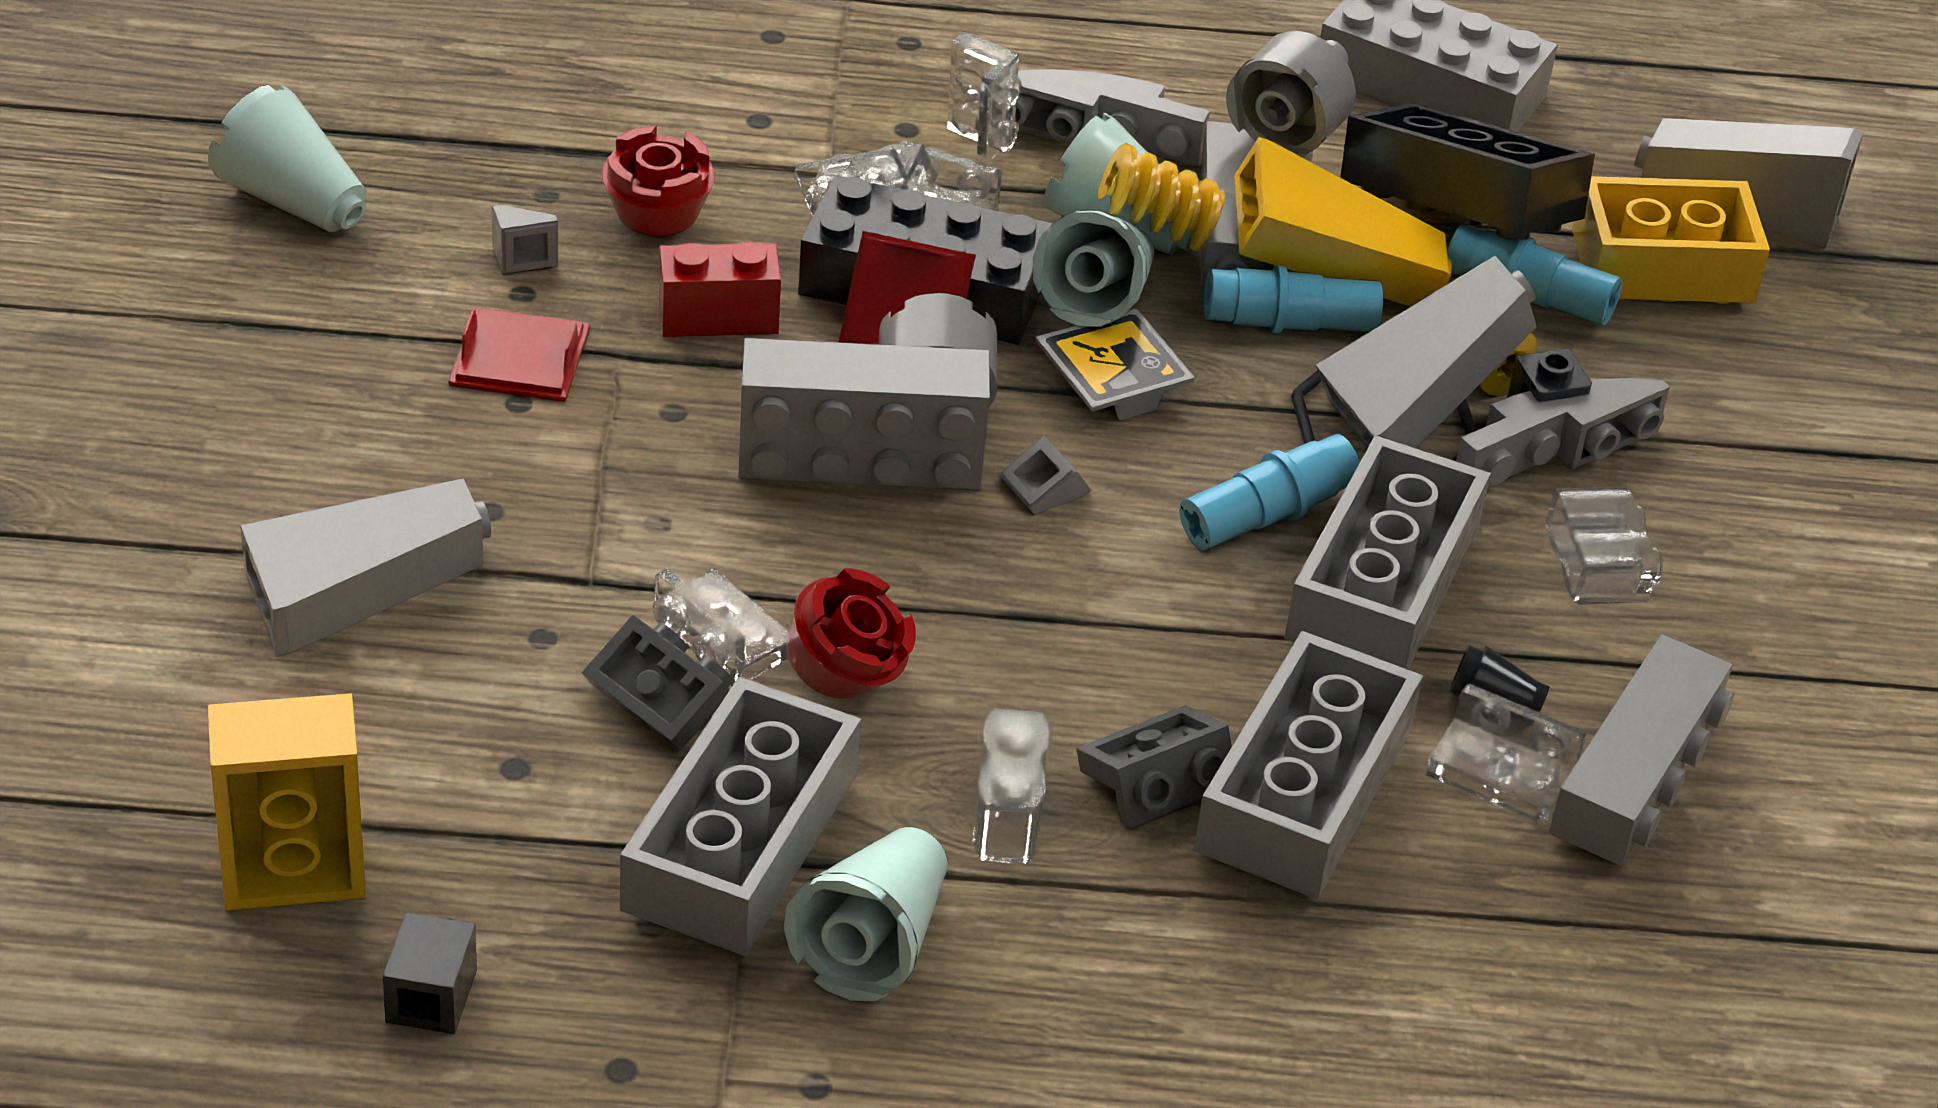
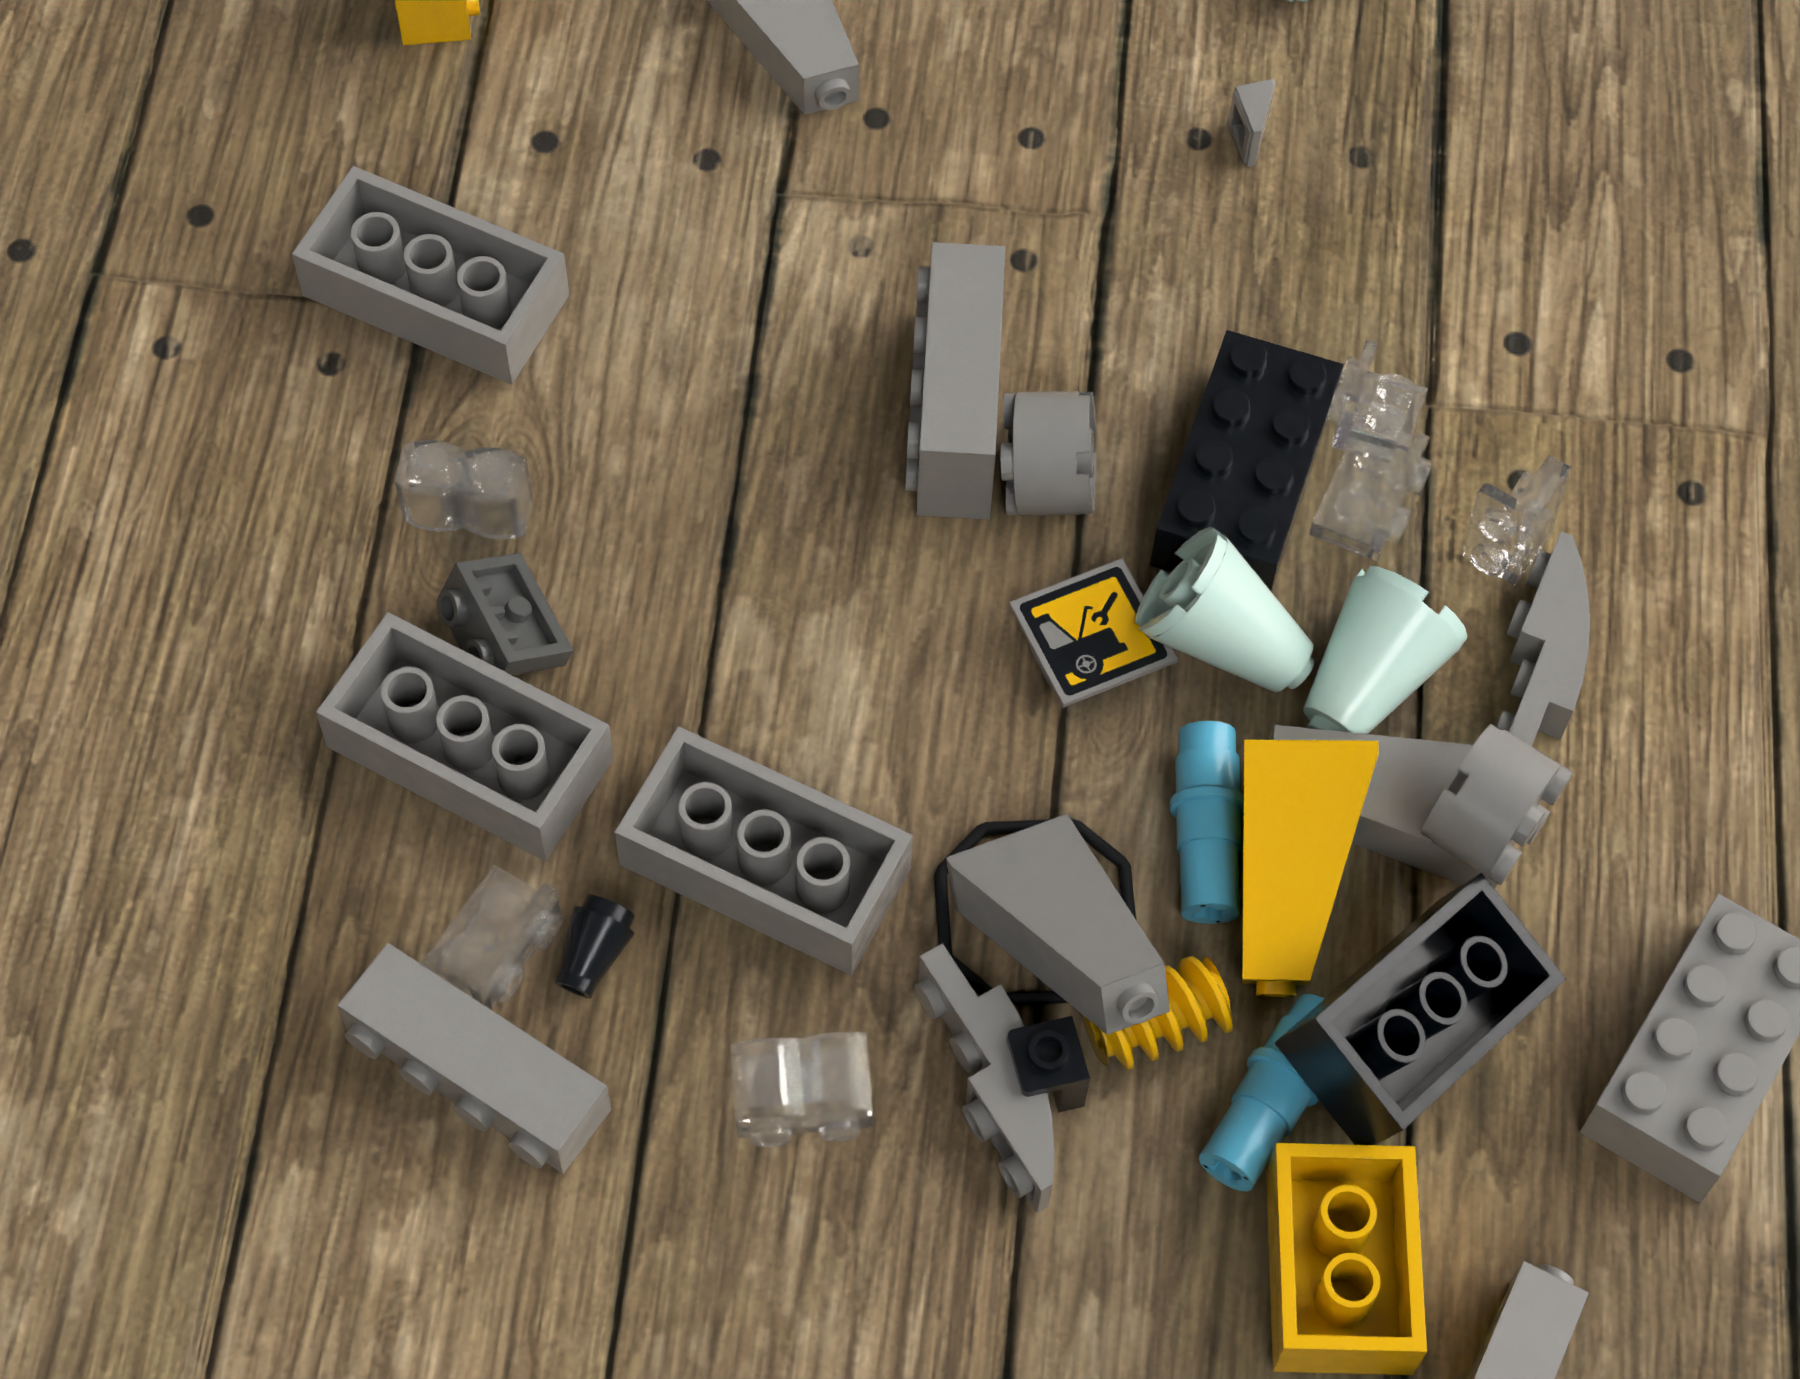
camera: 95 degrees right, 20 degrees up
brick [383,912,477,1034] -> none
piece [448,308,590,402] -> none
dark grey bracket [581,615,734,751] -> none
red cone [601,126,715,236] -> none
clear bracket [653,568,789,686] -> none
red brick [659,242,781,337] -> none
light aqua cone [783,827,947,1001] -> none
red cone [787,568,916,699] -> none
red piece [838,231,976,345] -> none
light grey slope [998,436,1091,515] -> none
yellow piece [1097,143,1225,251] -> none
medium azure piece [1179,434,1360,550] -> none

